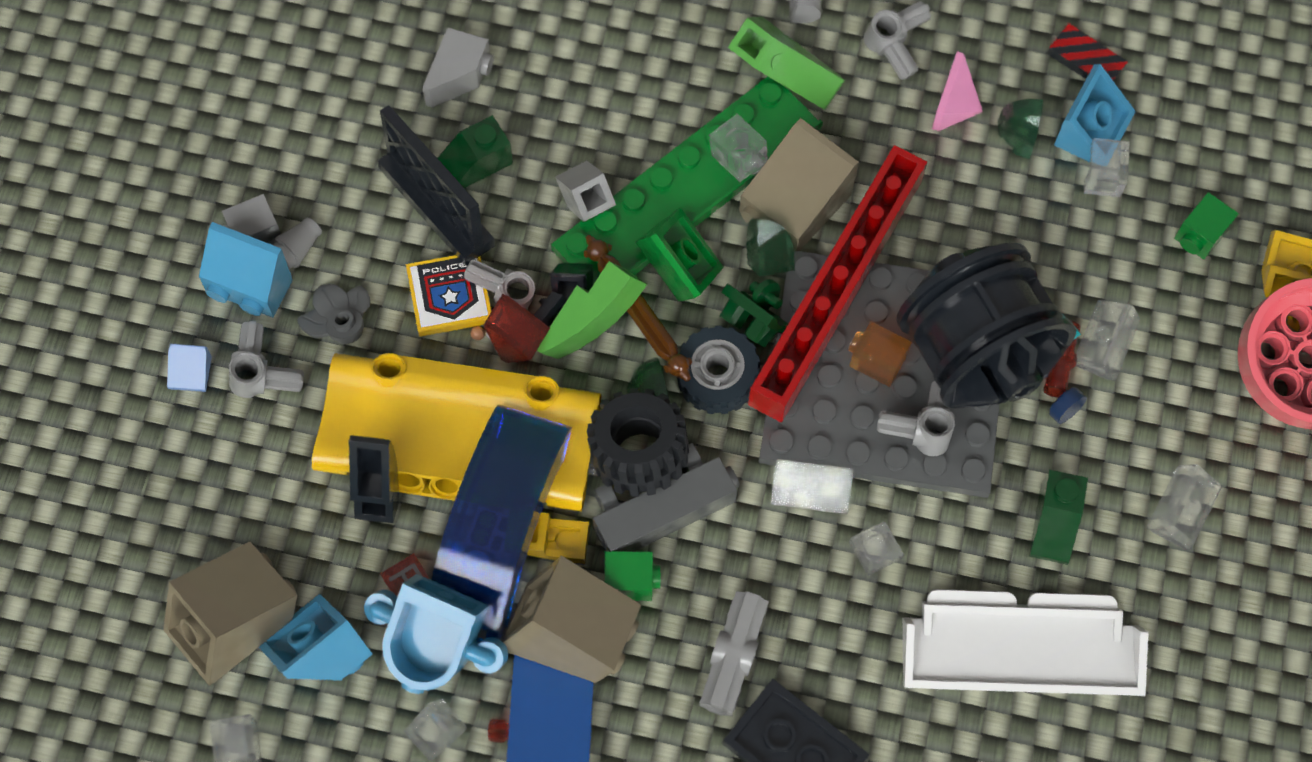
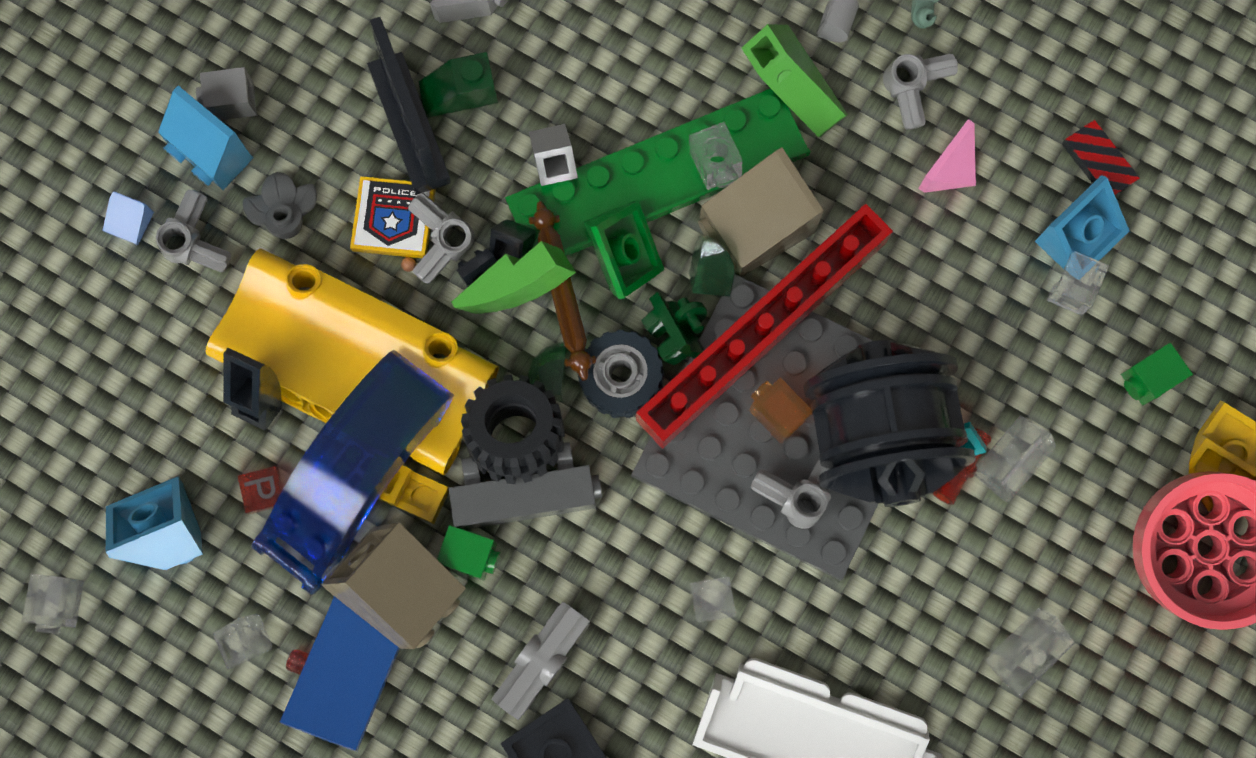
camera: 20 degrees right, 10 degrees up
dark tan slope [163,541,297,685] -> none
light grey cone [270,218,322,270] -> none
dark azure piece [364,574,508,694] -> none
clear red slope [483,294,550,363] -> none
clear slope [770,459,853,514] -> none
clear green brick [997,99,1044,159] -> none
dark green slope [1029,469,1088,565] -> none
dark blue tile [1049,388,1087,424] -> none

